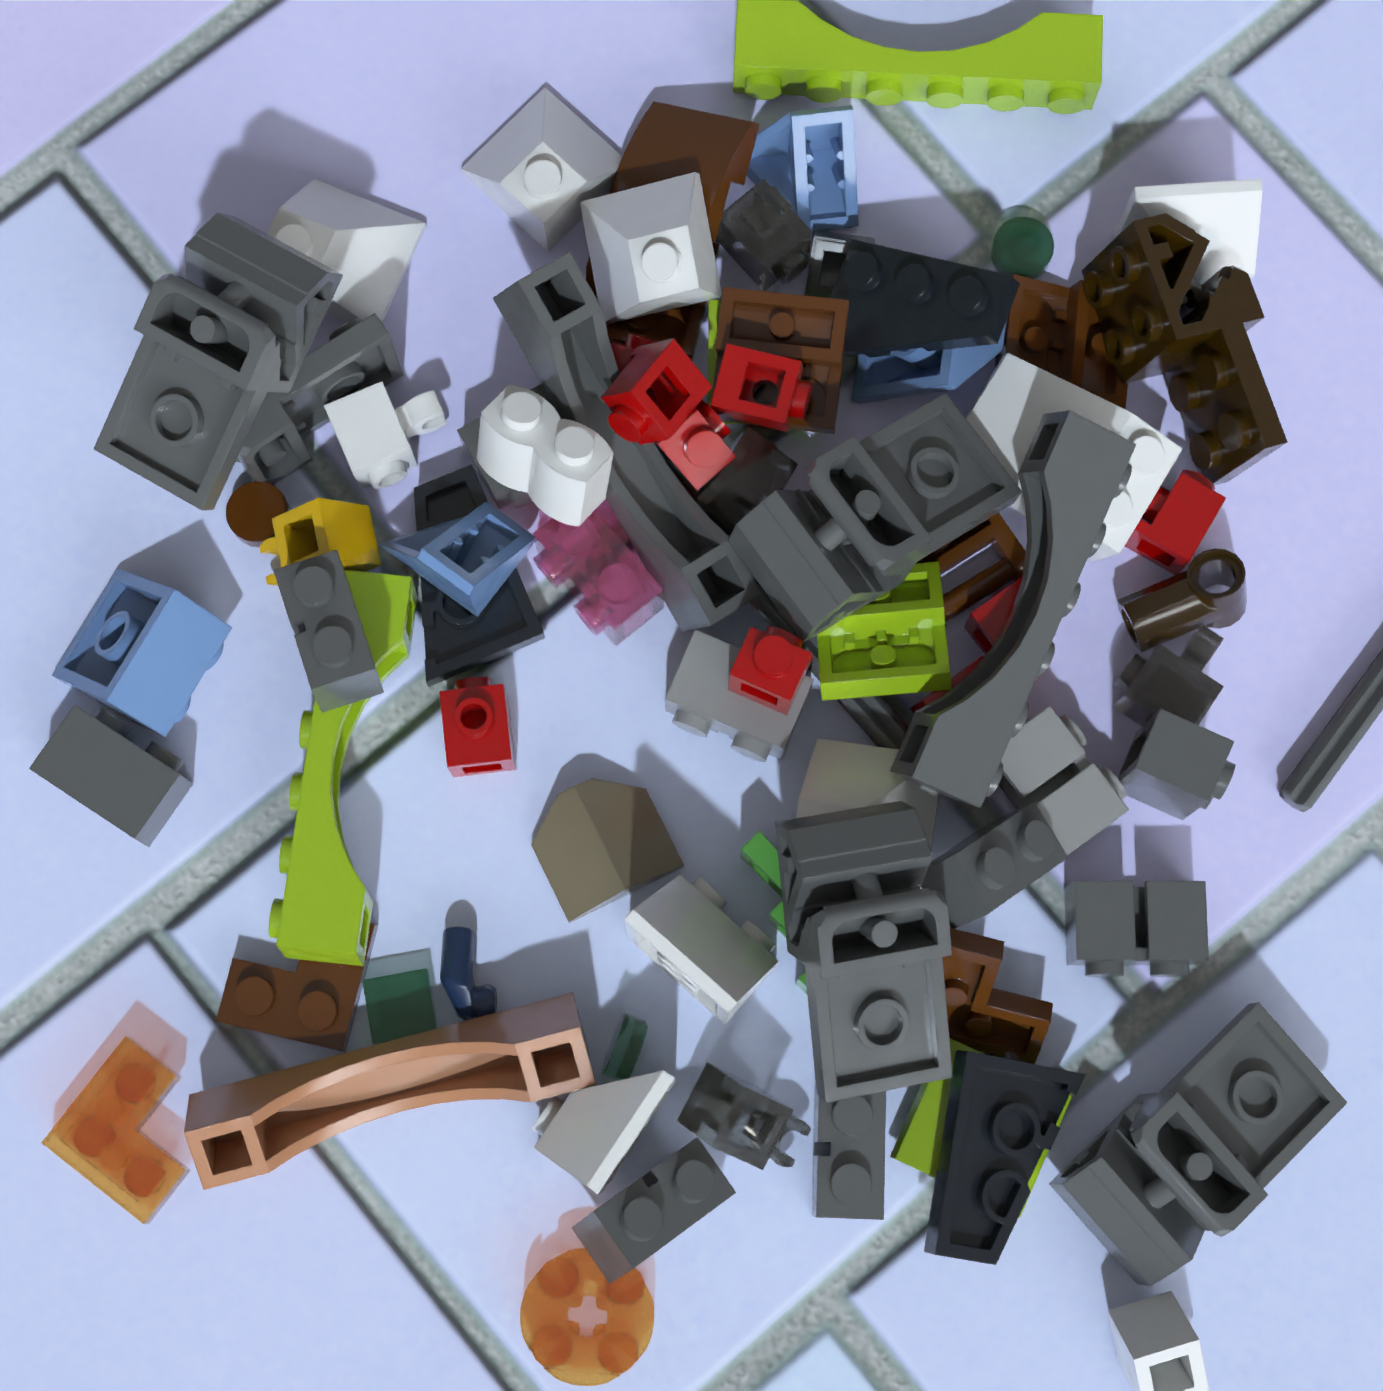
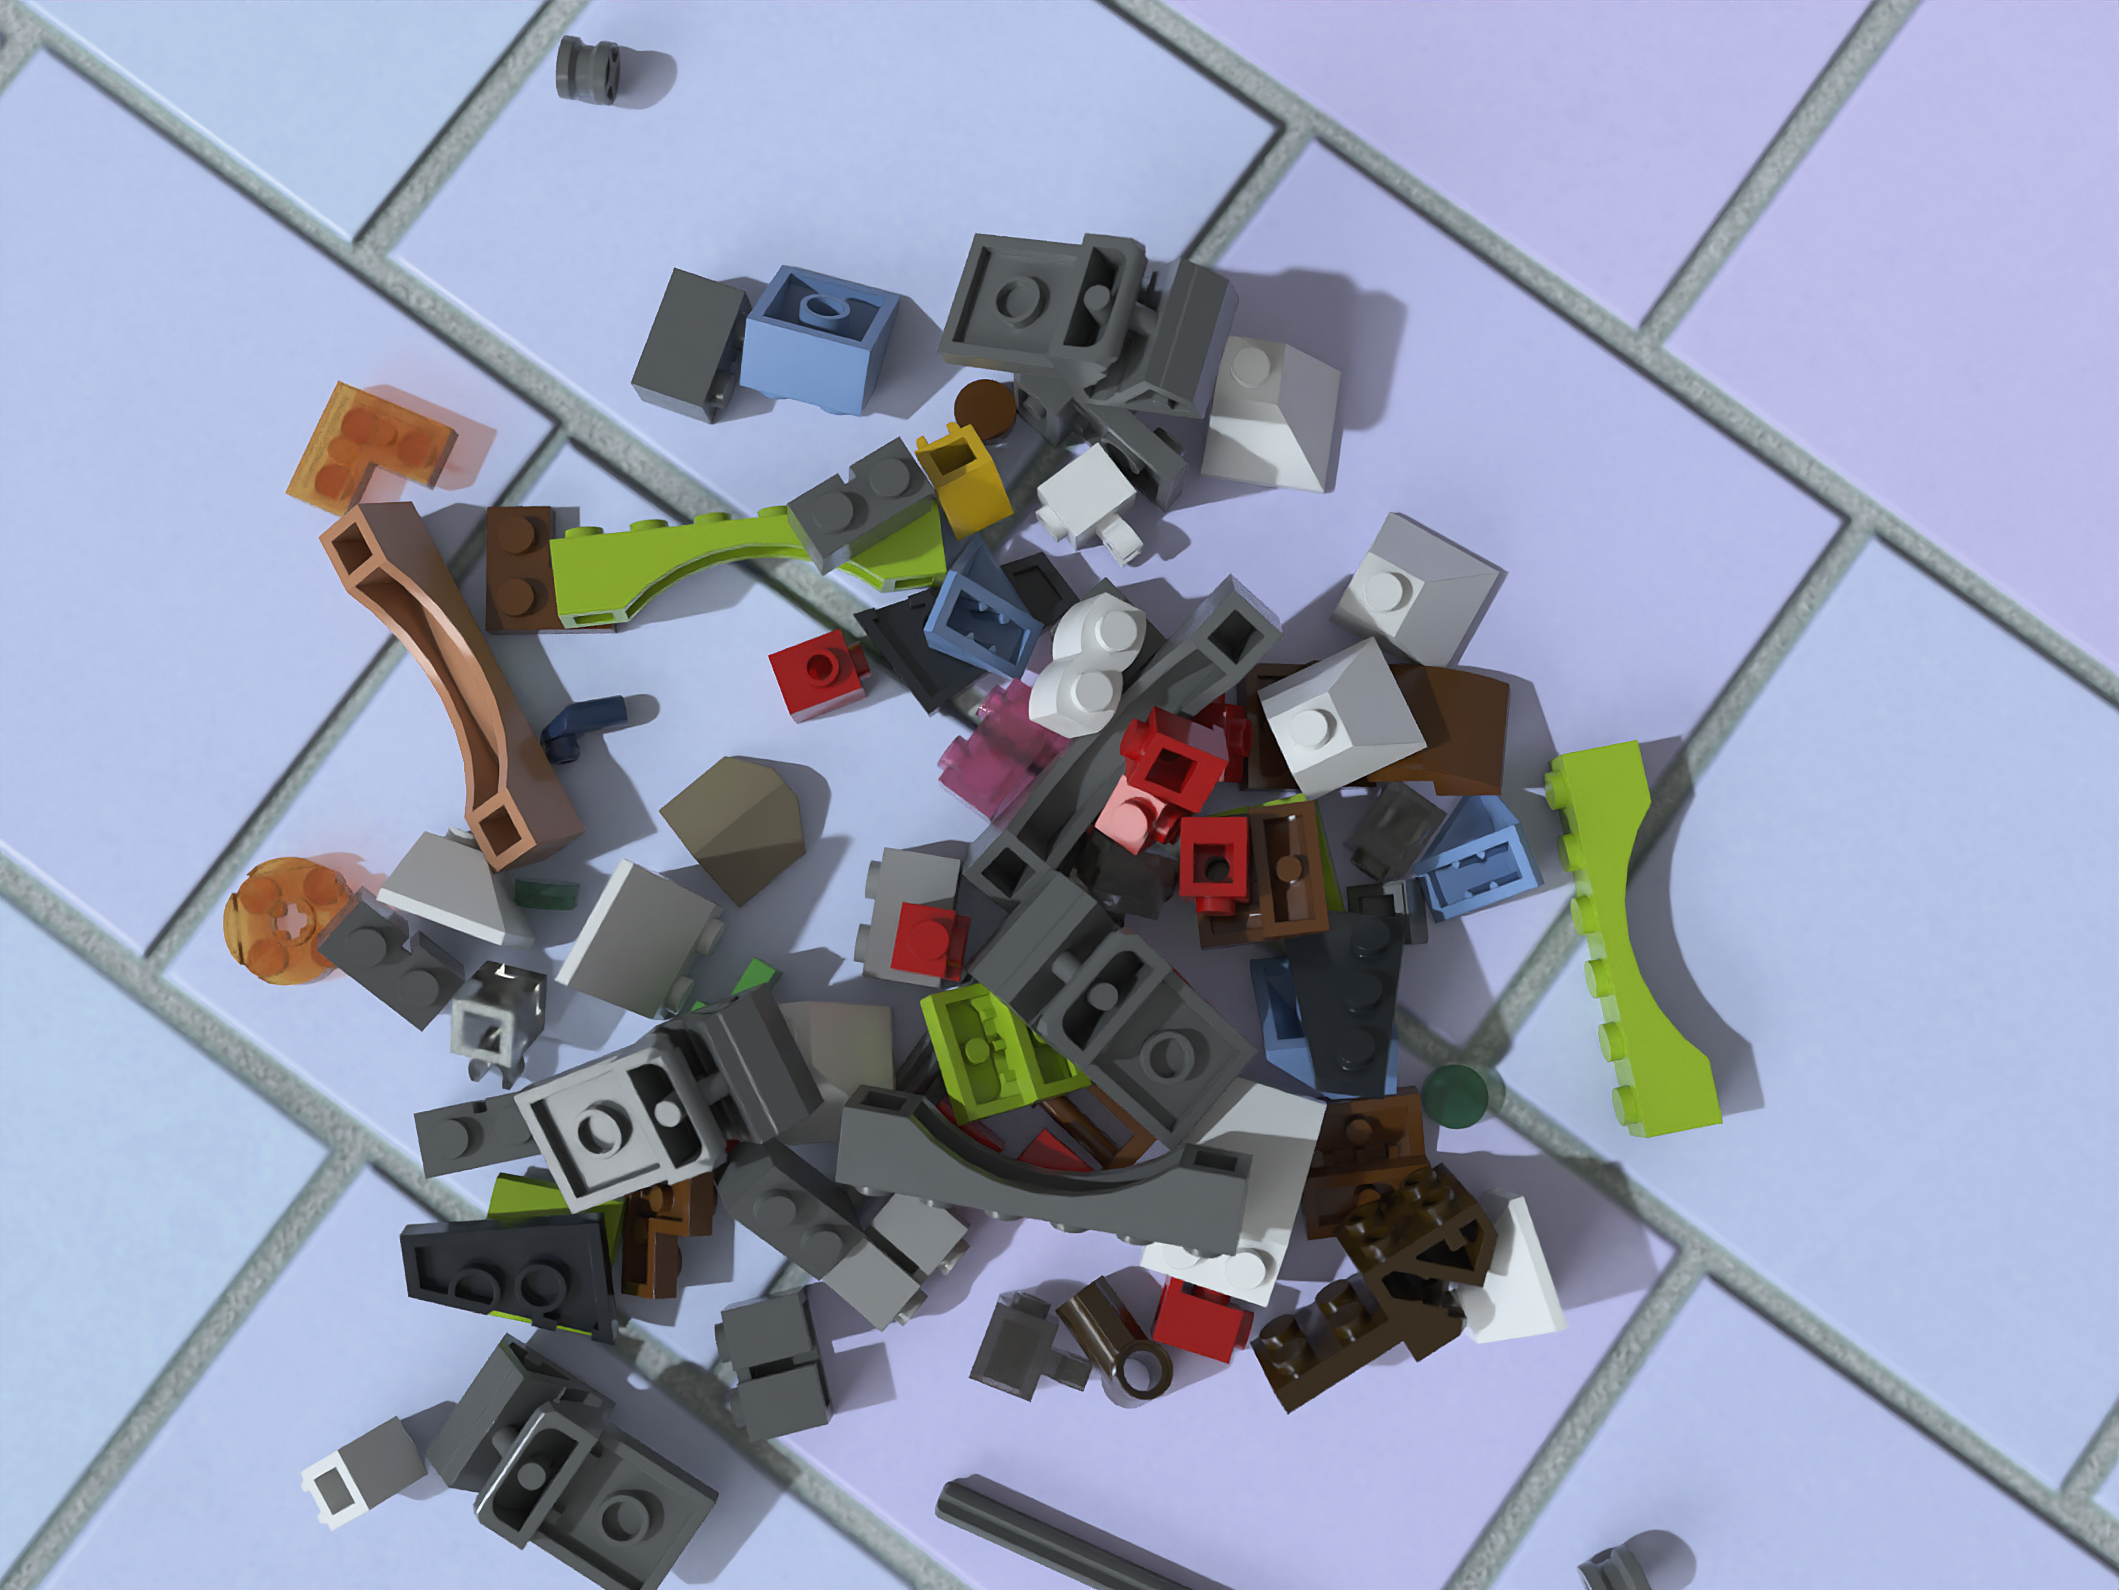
camera: 75 degrees right, 5 degrees up
clear green tile [362,968,438,1045] -> none
dark grey piece [1117,708,1236,820] -> none

